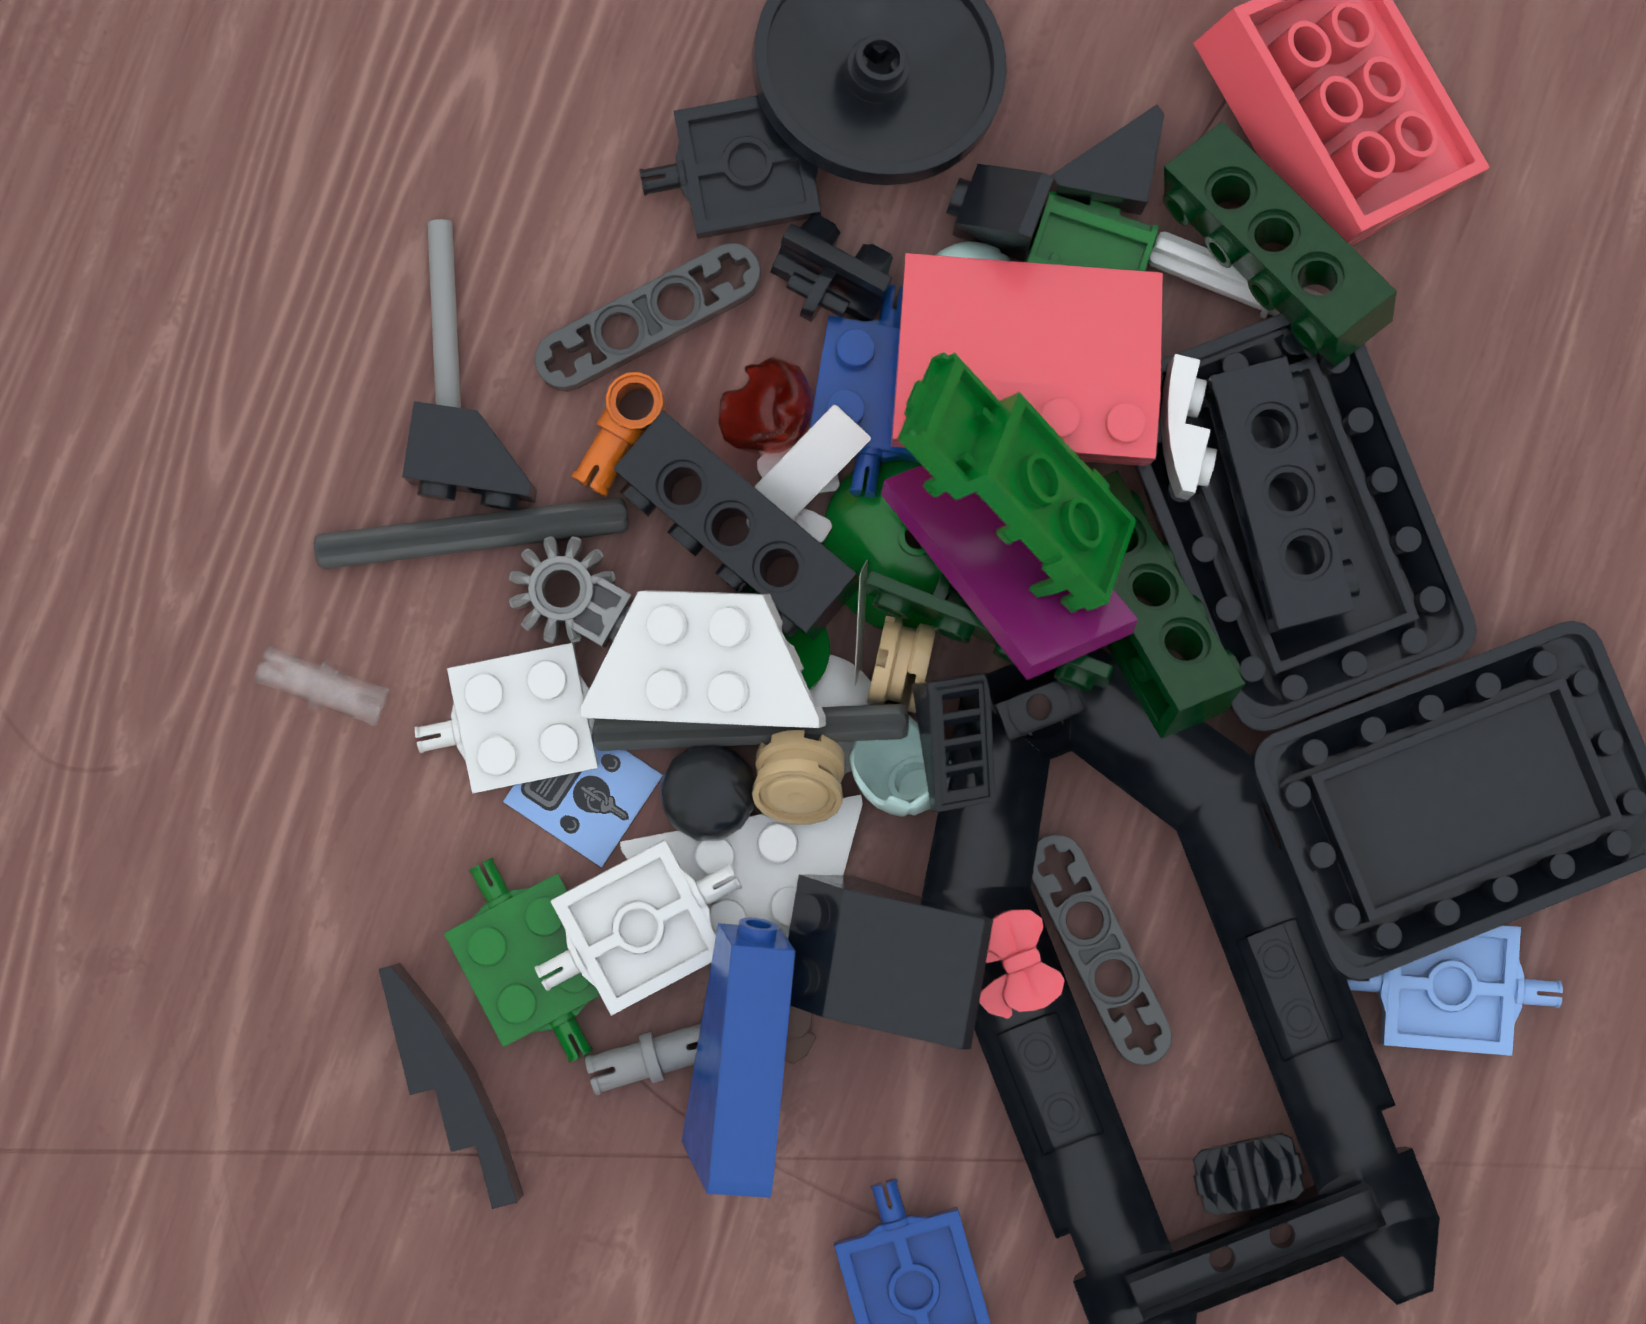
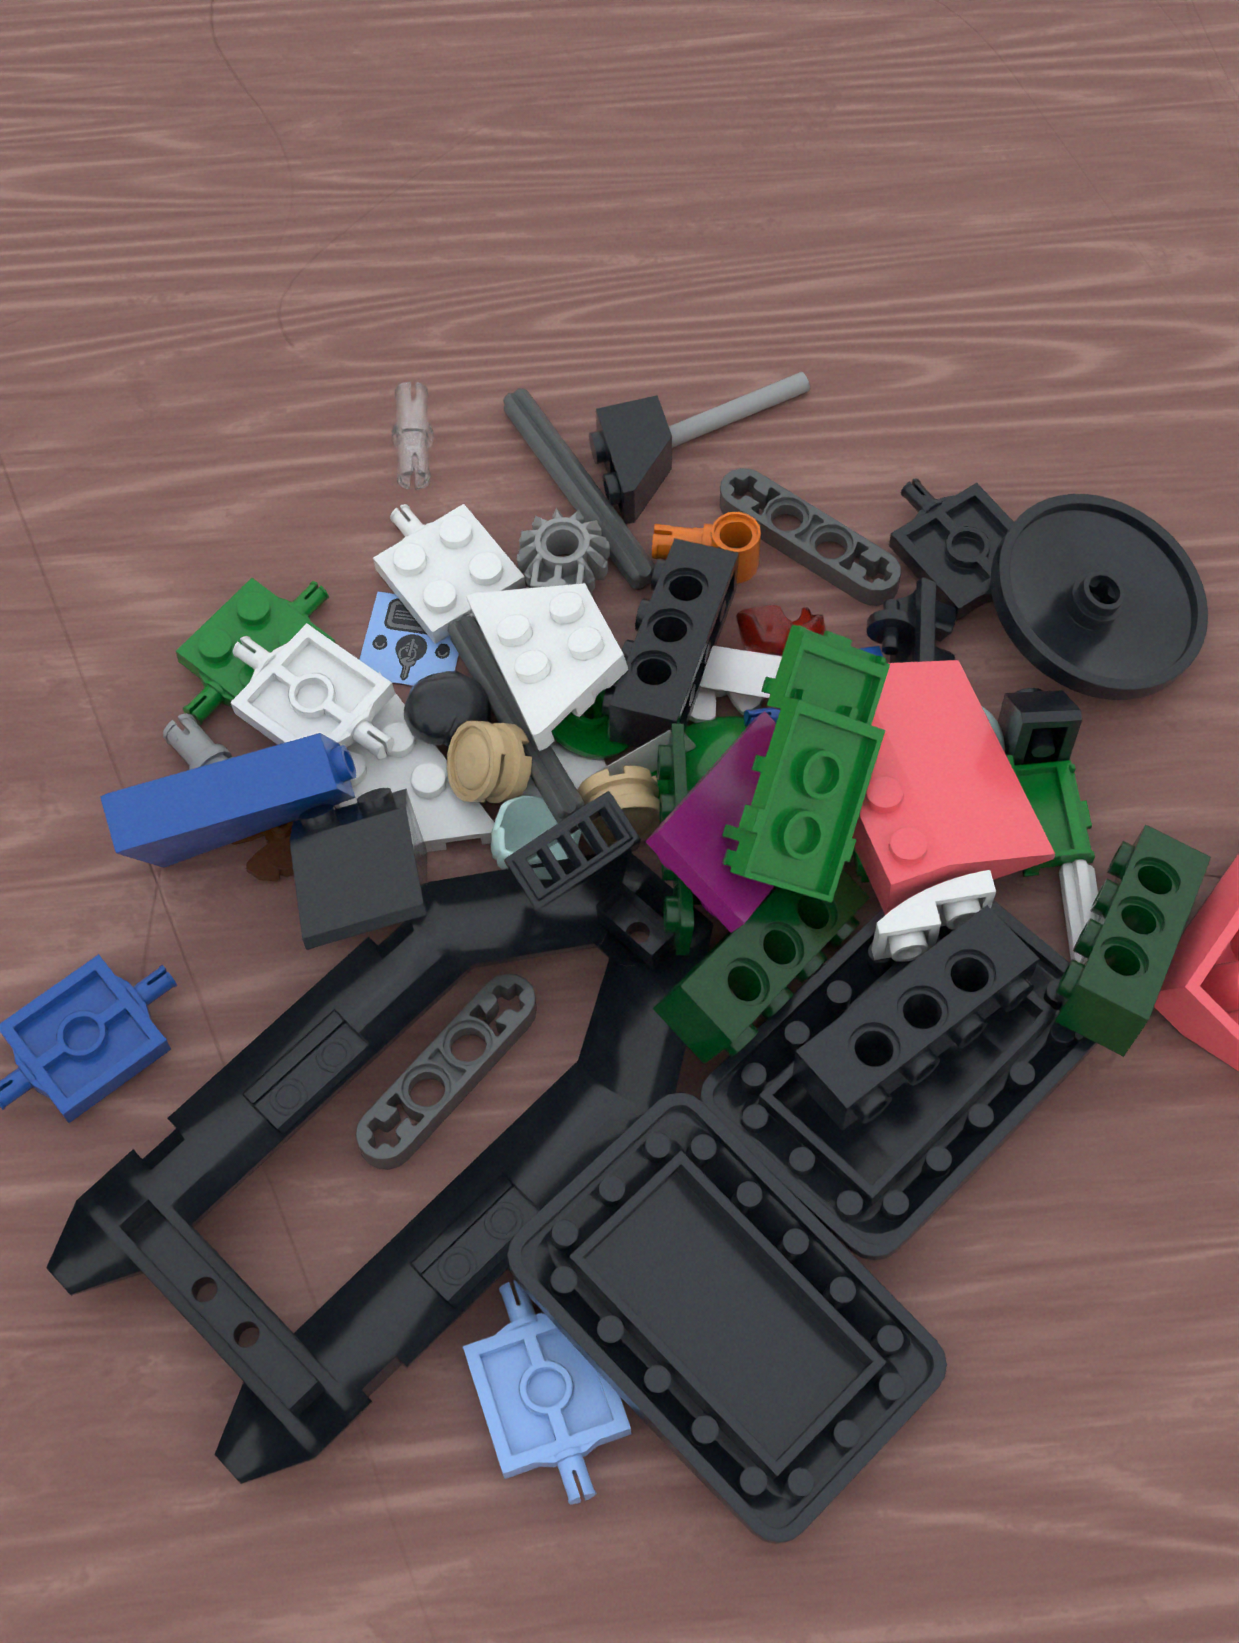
camera: 65 degrees right, 25 degrees down
black slope [379,963,524,1209] -> none
coral piece [979,909,1065,1019] -> none
black slope [1049,105,1164,215] -> none
black gear [1193,1133,1304,1215] -> none

